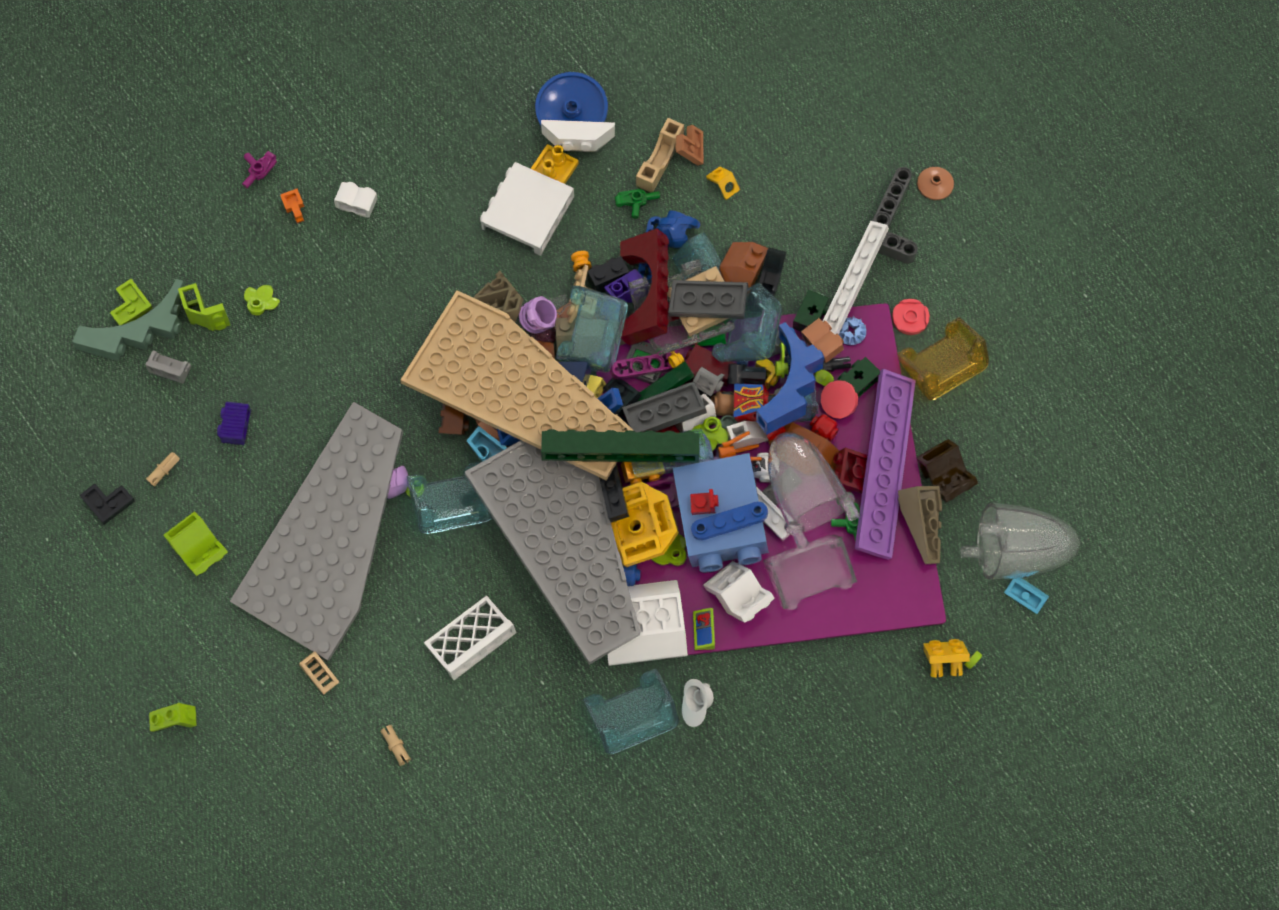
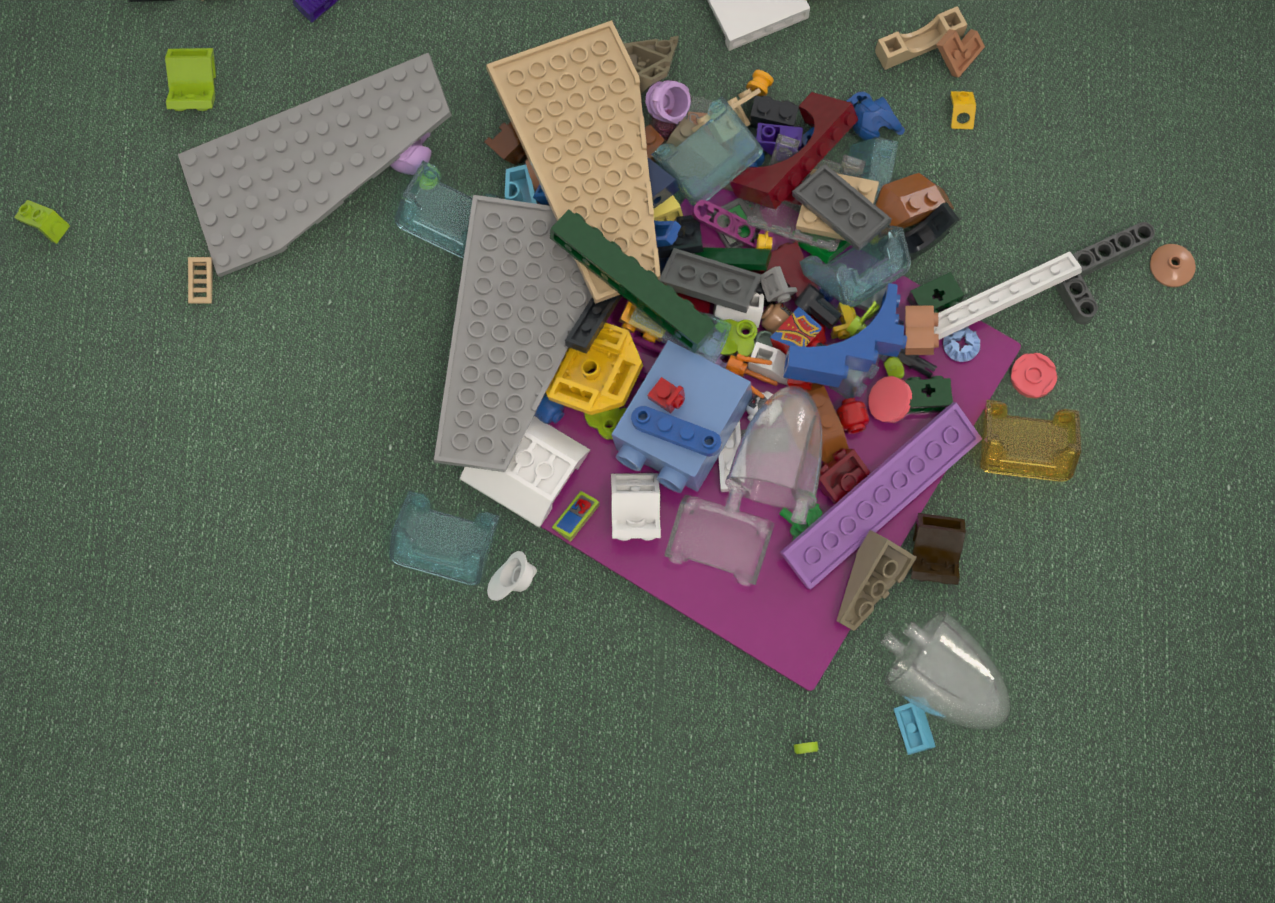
camera: 35 degrees right, 5 degrees up
tan pin [380,725,411,766] -> none
white fence [424,596,516,680] -> none
green piece [615,189,660,219] -> none
yellow plate [923,639,970,677] -> none

